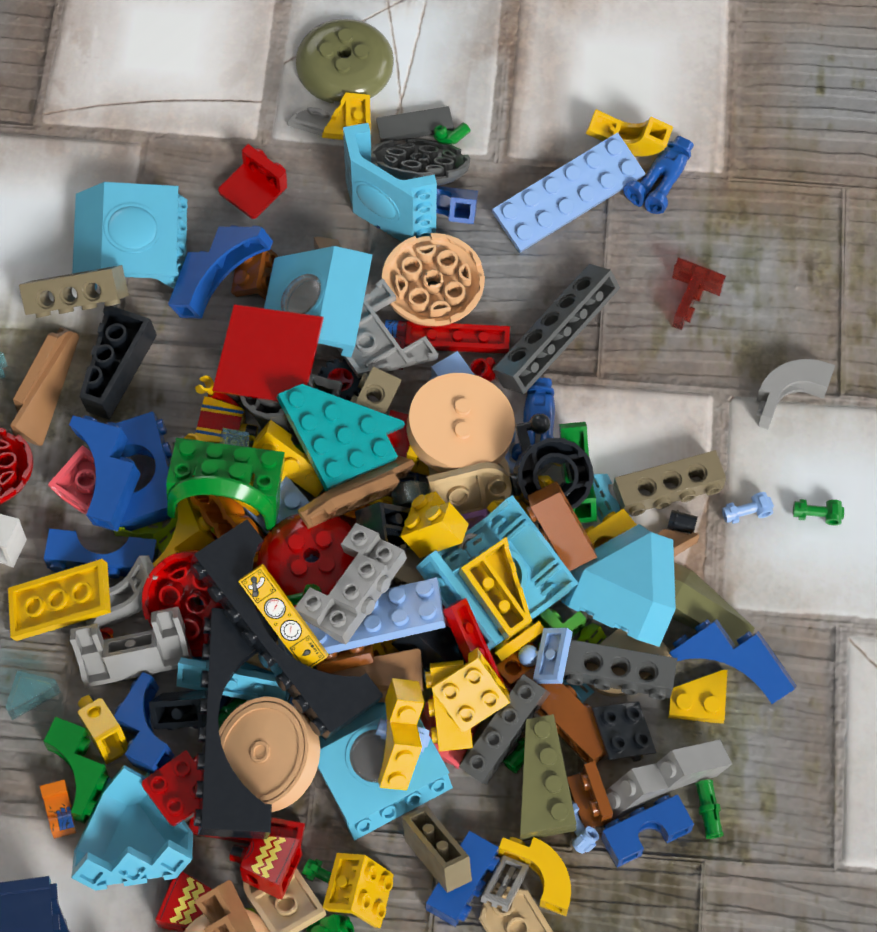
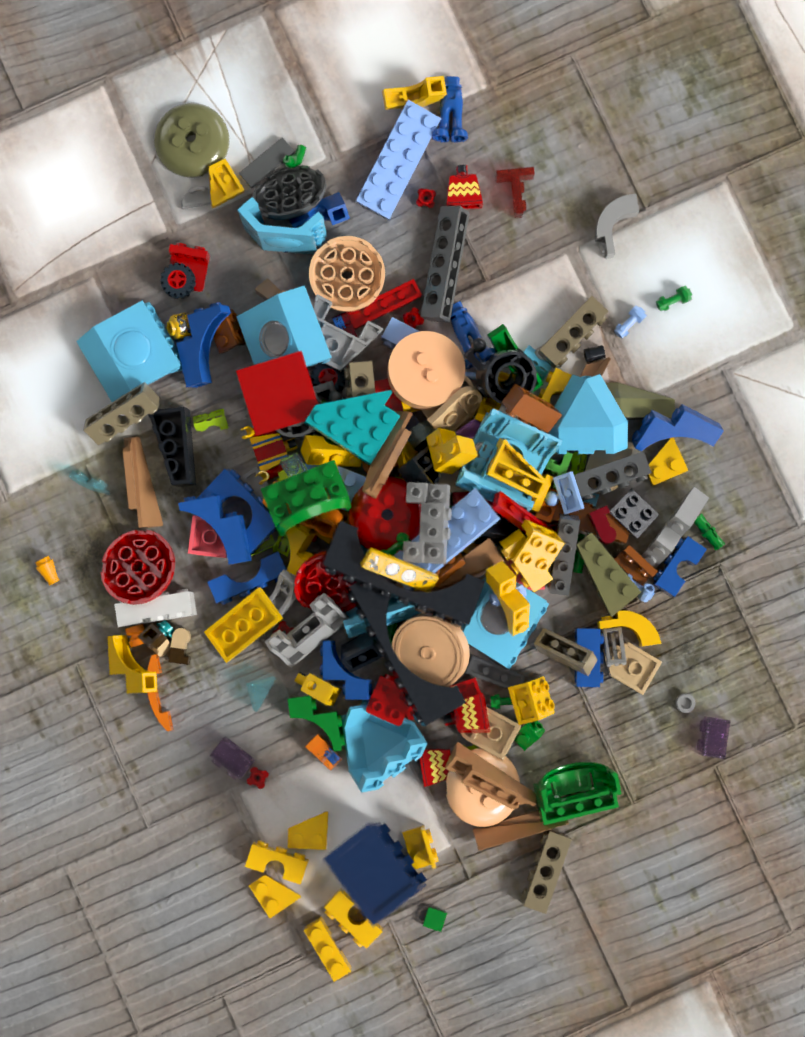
camera: 30 degrees left, 20 degrees up
none -> black wheel [160,263,196,299]
none -> yellow head [167,312,192,339]
none -> lime piece [193,409,229,432]
none -> red plate [416,188,436,208]
none -> red torso [446,165,483,209]
none -> dark grey tile [465,655,526,690]
none -> dark red leg [587,506,617,544]

